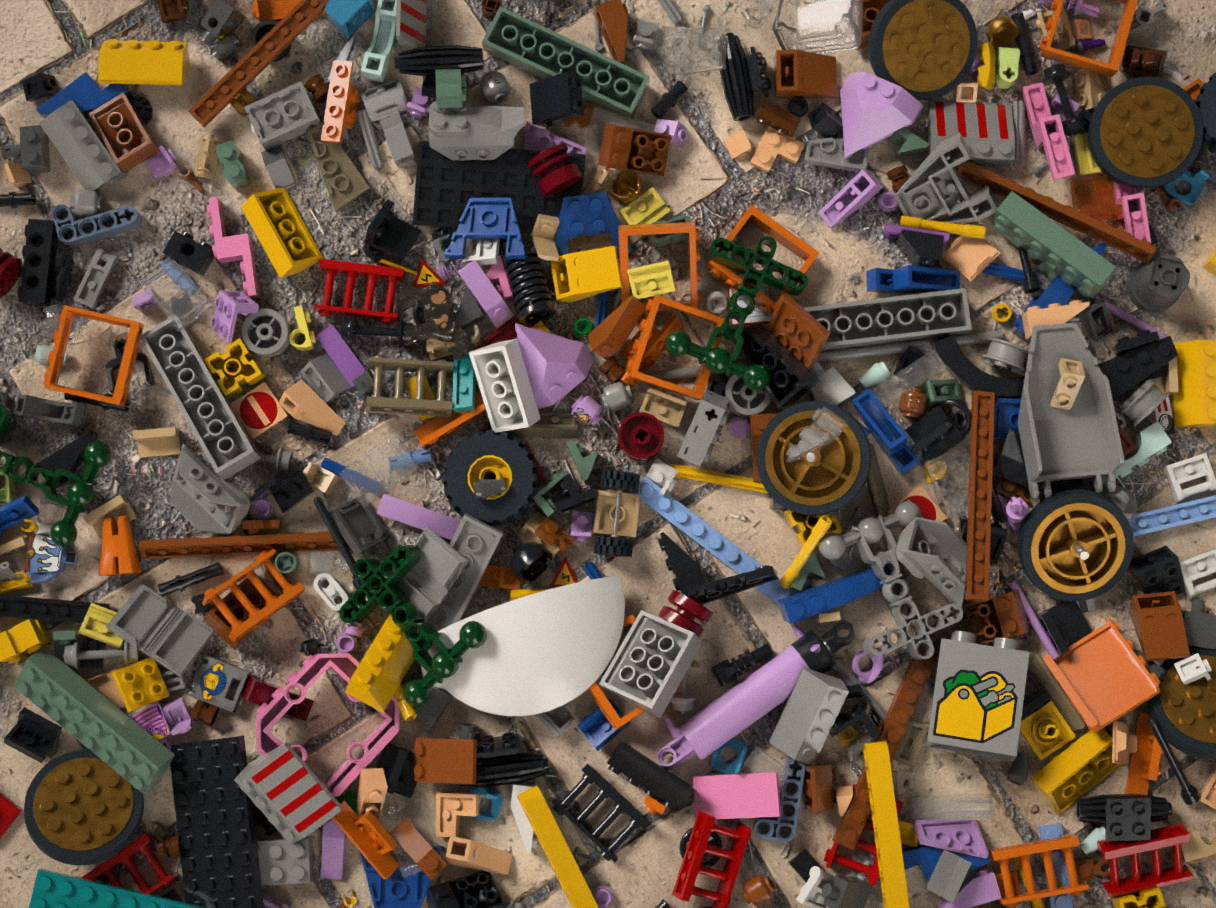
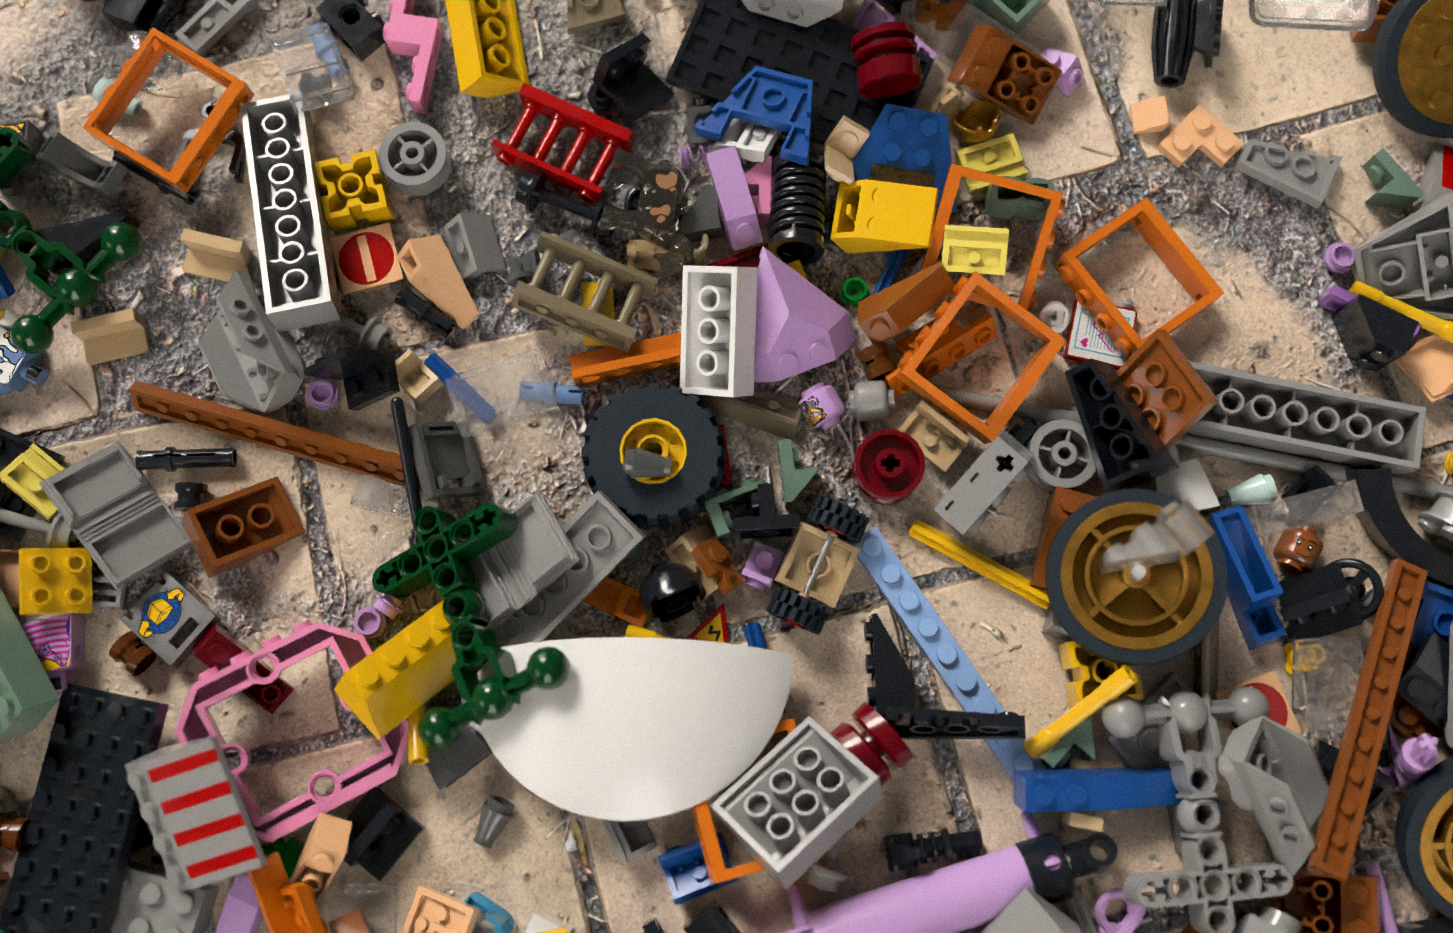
camera: 20 degrees right, 5 degrees down
orange piece [99,515,142,576] -> none
lavender slope [133,289,158,311] -> none
lavender bracket [162,697,193,735] -> none
orange fence [202,549,305,643] -> none
lavender bracket [211,290,259,343] -> none
dark orange plate [242,520,281,534] -> none
sand green wheel [275,552,300,574] -> none
light yellow plate [290,305,317,351] -> none
black plate [300,639,321,656] -> none
white plate [313,573,349,611] -> none
medium lavender tile [315,324,366,388] -> none
lavender slope [376,494,461,540] -> none
piece [380,259,446,288] -> none
dark orange slope [414,737,477,784] -> none
teal plate [452,350,476,412] -> none
black plate [459,732,549,788] -> none
white bracket [646,458,678,496] -> none
black pin [651,80,688,119] -> none
dark green piece [665,236,808,391] -> none
lavender plate [729,416,750,438] -> none
reddish brown bracket [755,100,801,137] -> none
dark orange slope [774,50,837,98] -> none
black plate [788,97,808,118] -> none
black panel [808,103,843,138] -> none
lavender slope [818,169,884,228] -> none
lavender wedge [840,72,923,159] -> none
blue slope [866,265,960,294] -> none
reddish brown wheel [886,165,909,193] -> none
sand green slope [925,379,962,406] -> none

